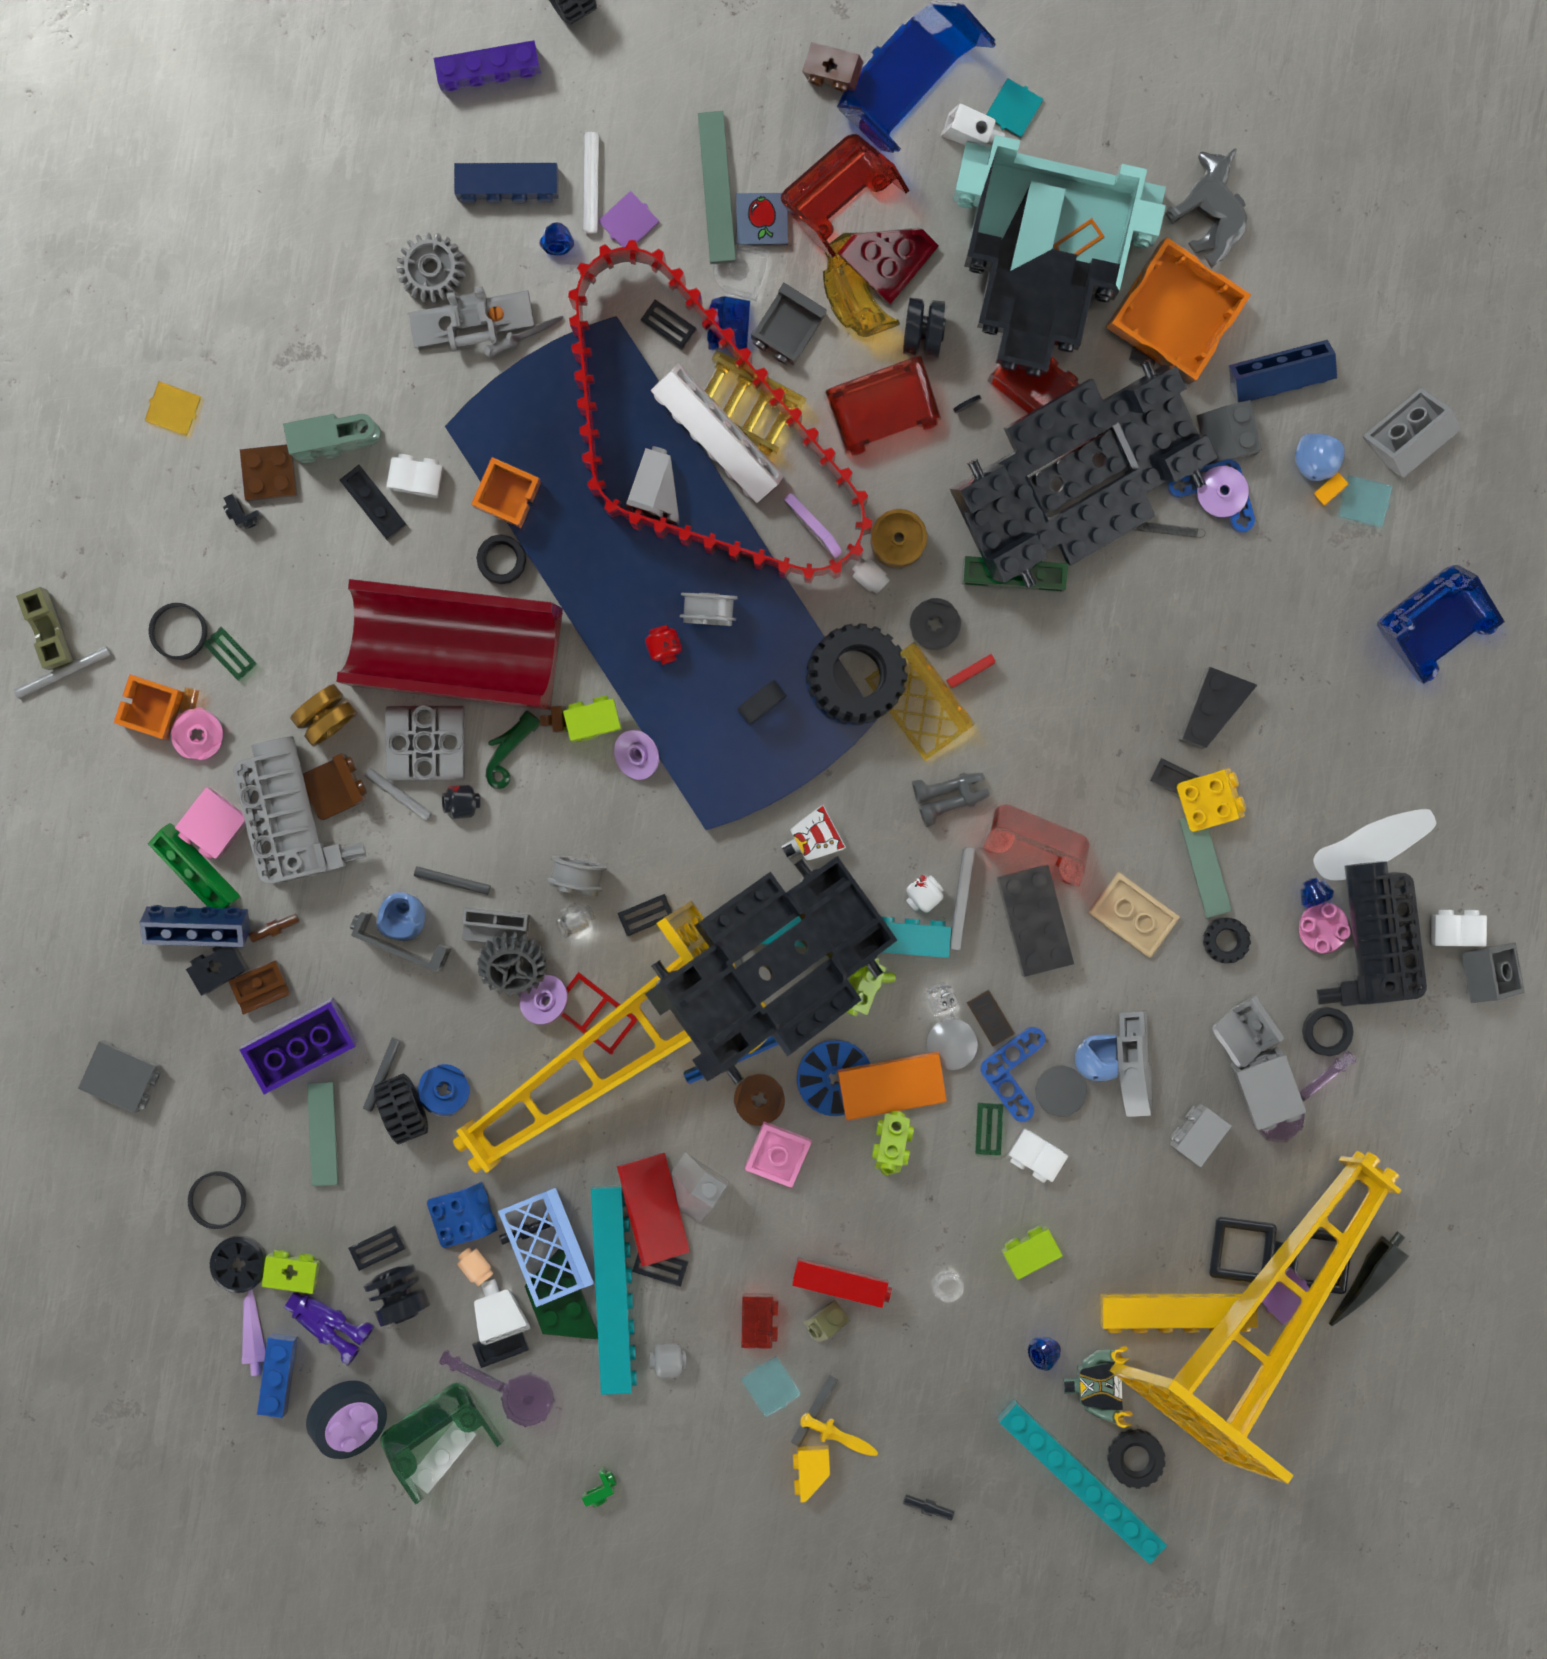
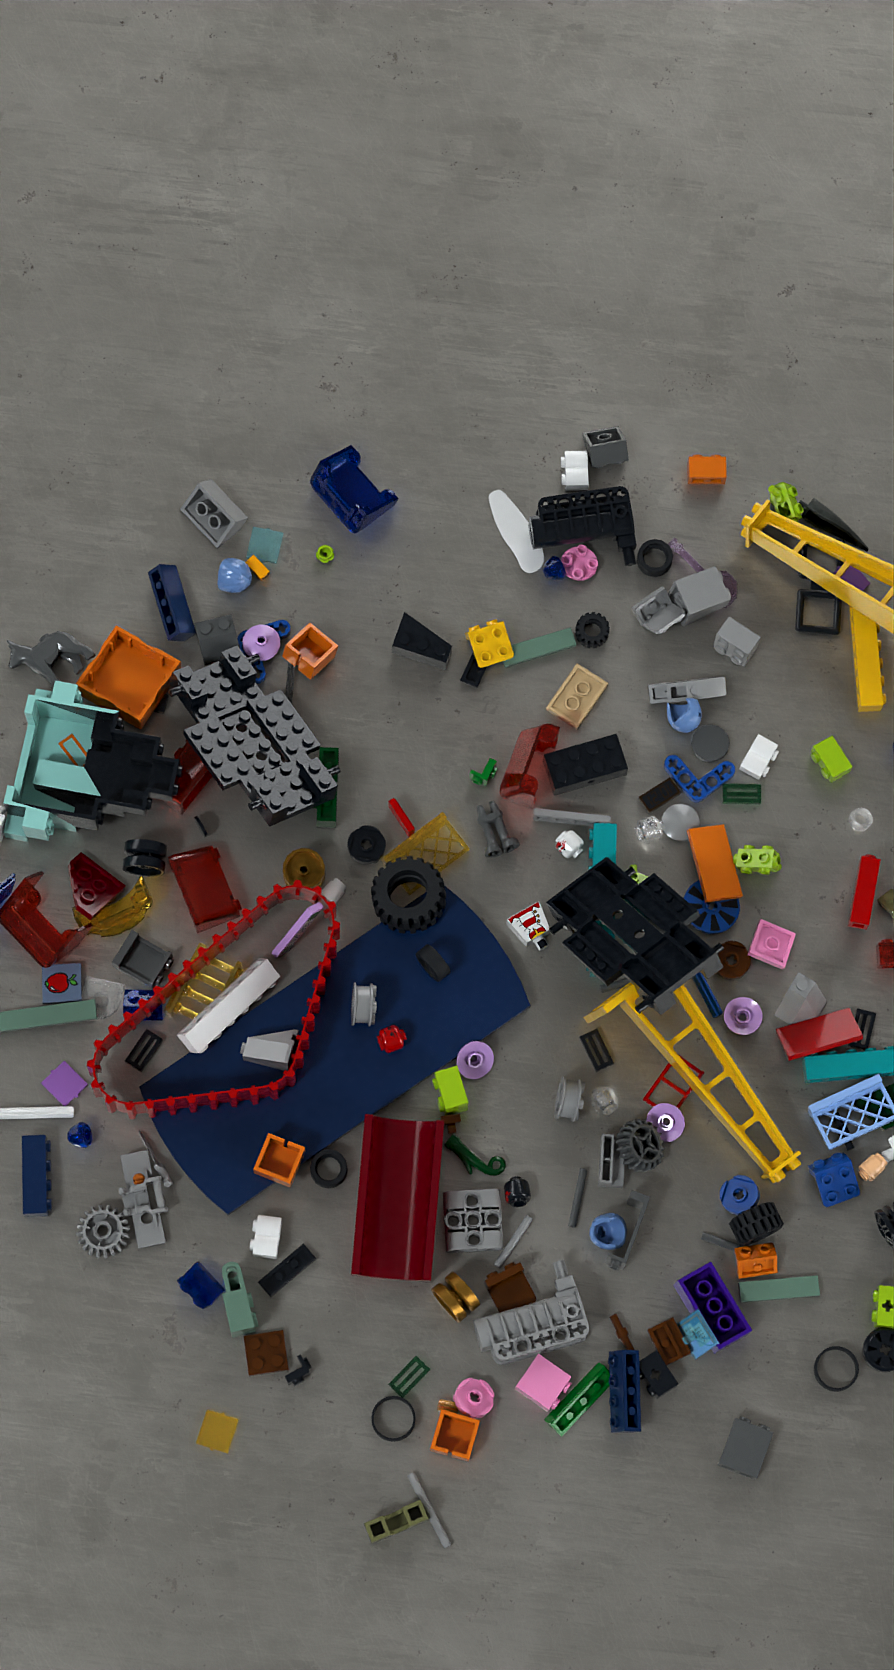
camera: 100 degrees left, 15 degrees down
black tile [348,1225,406,1271] -> none
none -> clear blue bracket [177,1261,225,1309]
none -> orange piece [282,623,338,680]
none -> lime plate [316,545,334,563]
none -> green bracket [469,758,498,786]
none -> clear light blue piece [677,1309,719,1360]
none -> orange brick [687,454,727,484]
none -> lavender dish [724,997,763,1035]
none -> orange bracket [734,1242,778,1279]
none -> lime brick [768,482,803,522]

